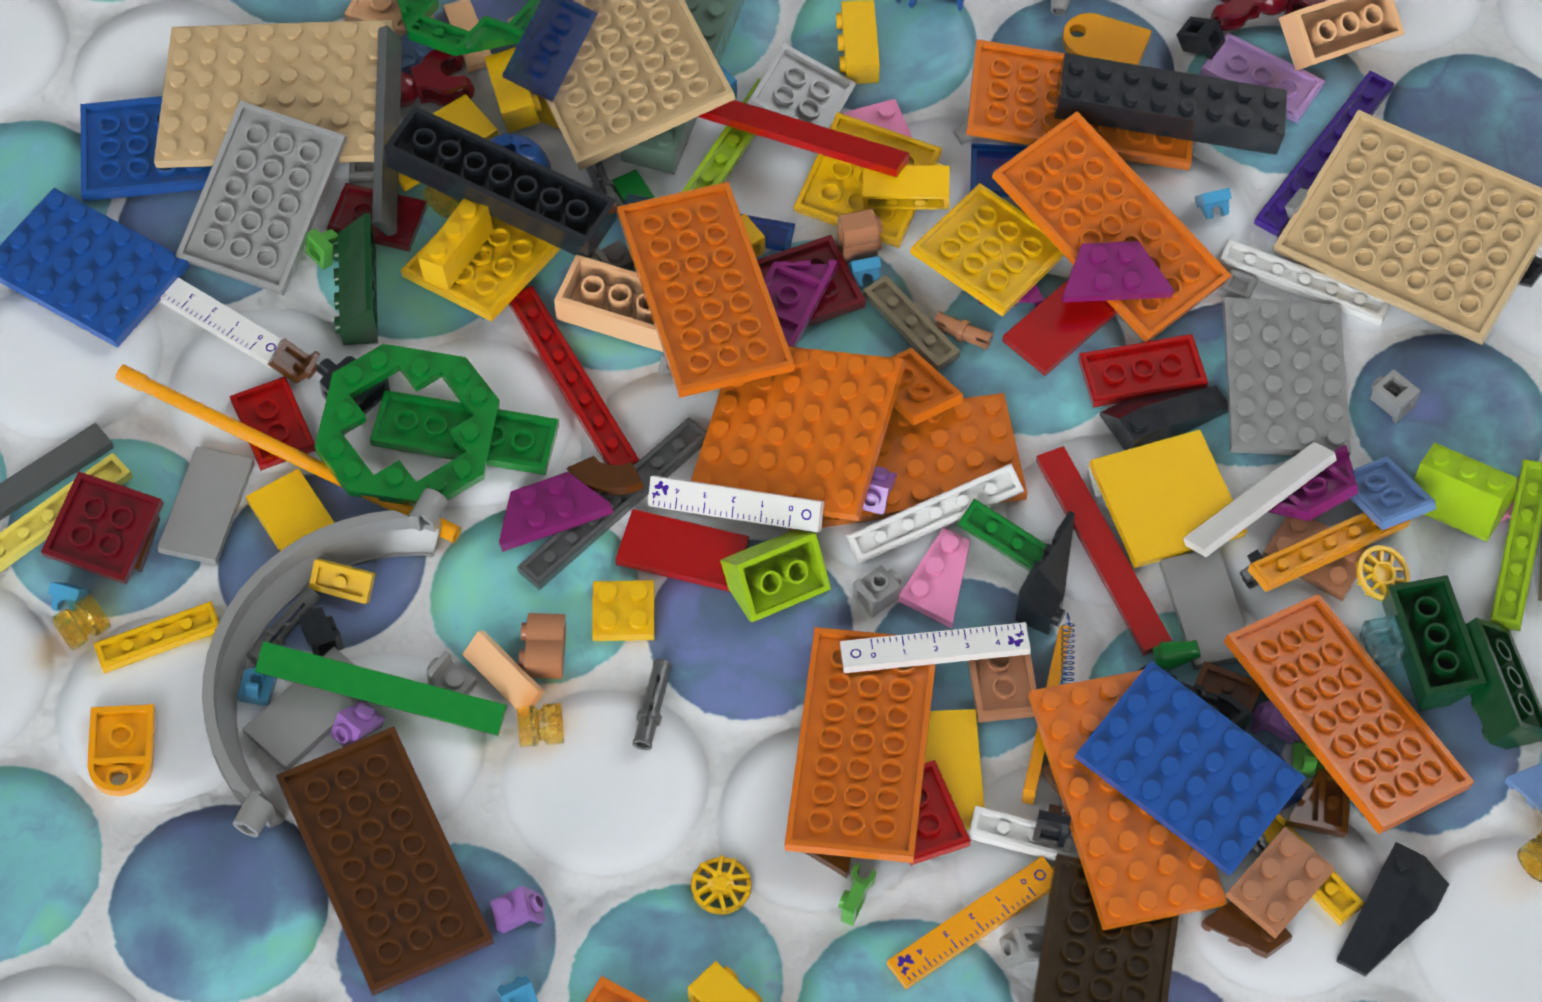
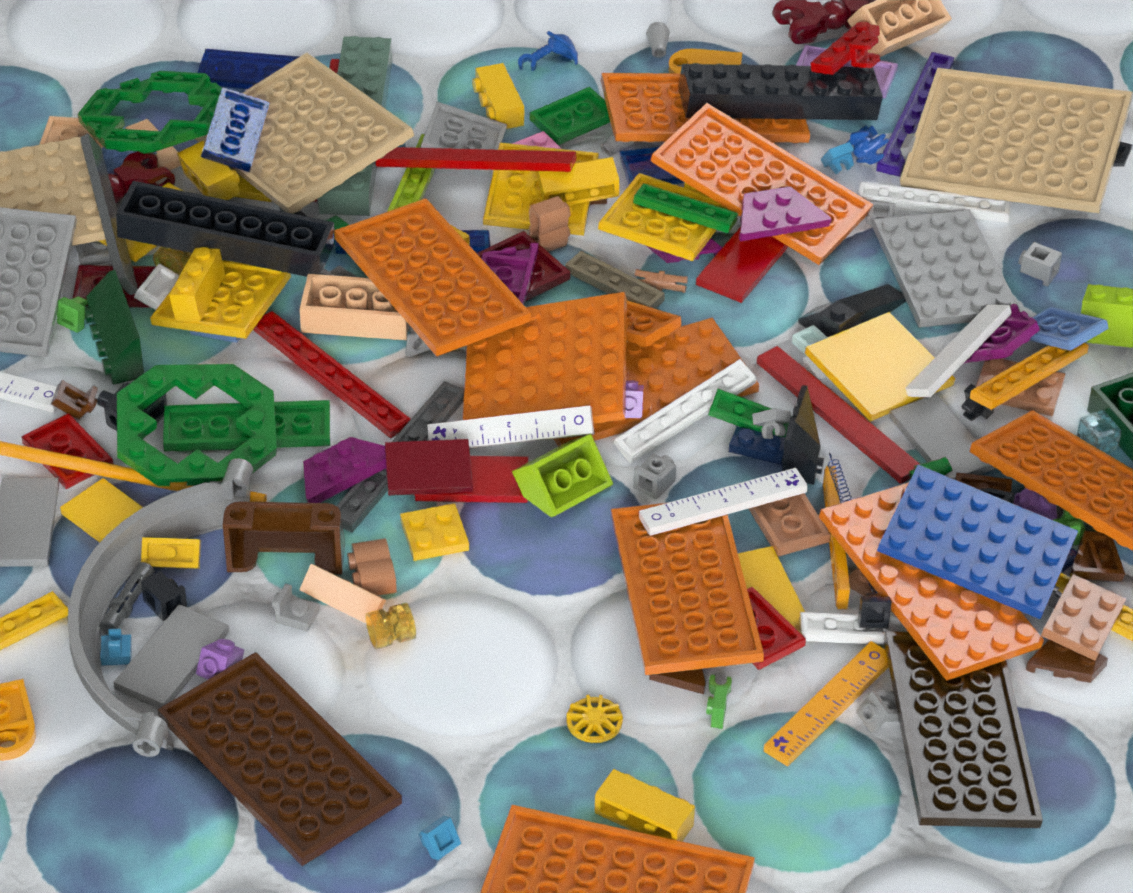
camera: 15 degrees left, 15 degrees down
green tile [255,641,507,737] -> none
medium lavender bracket [490,886,546,933] -> none
reddish brown tile [567,456,644,495] -> none
dark grey pin [632,659,672,750] -> none
dark azure tile [847,256,881,287] -> none
bright pink wing [898,527,970,629] -> none
red tile [1078,334,1208,408] -> none
black brick [1176,16,1226,59] -> none
yellow wheel [1355,545,1410,602] -> none
none -> white tile [134,264,179,310]
none -> reddish brown windscreen [222,501,345,575]
none -> dark red tile [384,439,473,496]
none -> green plate [530,87,610,145]
none -> green tile [633,183,738,233]
none -> dark blue plate [729,426,785,465]
none -> light grey tile [752,408,791,439]
none -> light aqua plate [792,325,828,356]
none -> red plate [810,21,880,75]
none -> blue piece [846,125,889,165]

